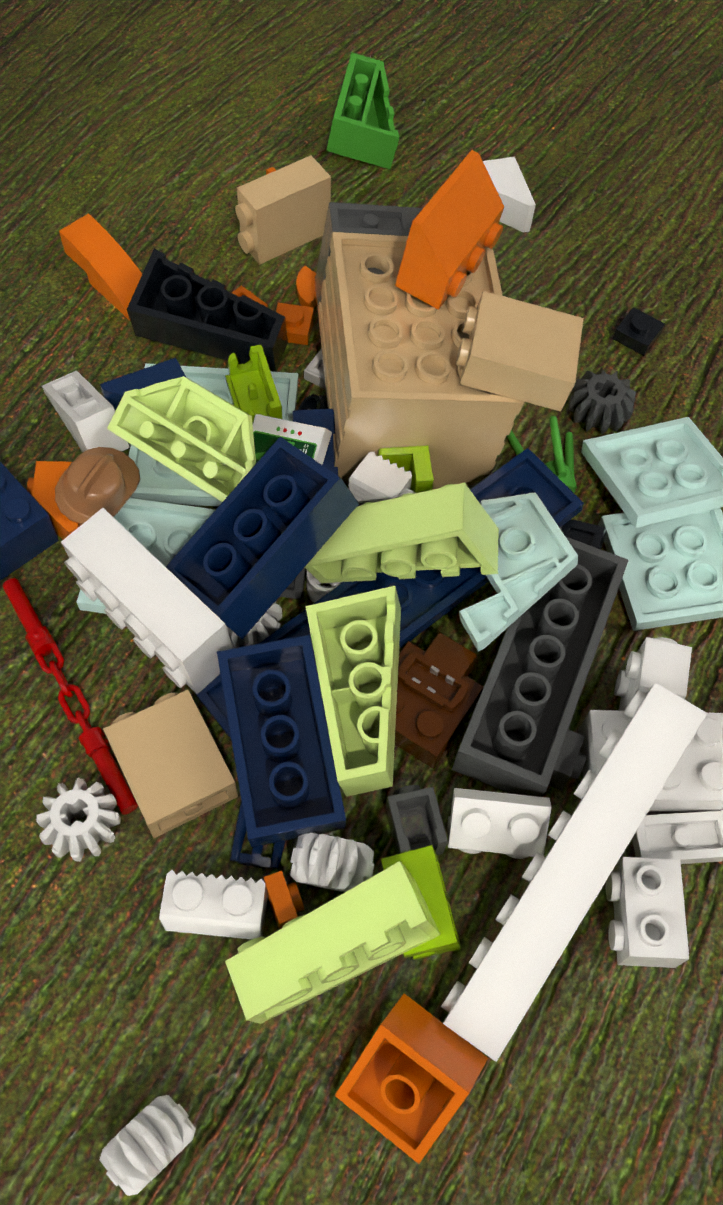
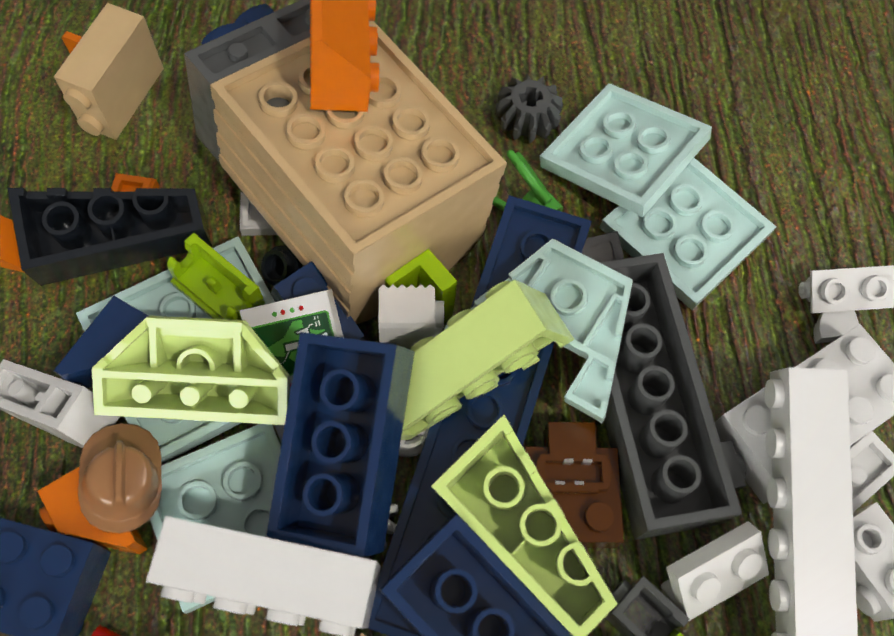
camera: 35 degrees left, 5 degrees up
orange plate [276,302,314,345] -> none
orange tile [296,266,317,308] -> none
tan brick [456,291,584,412] -> none
black plate [613,307,665,356] -> none
white brick [614,637,692,711] -> none

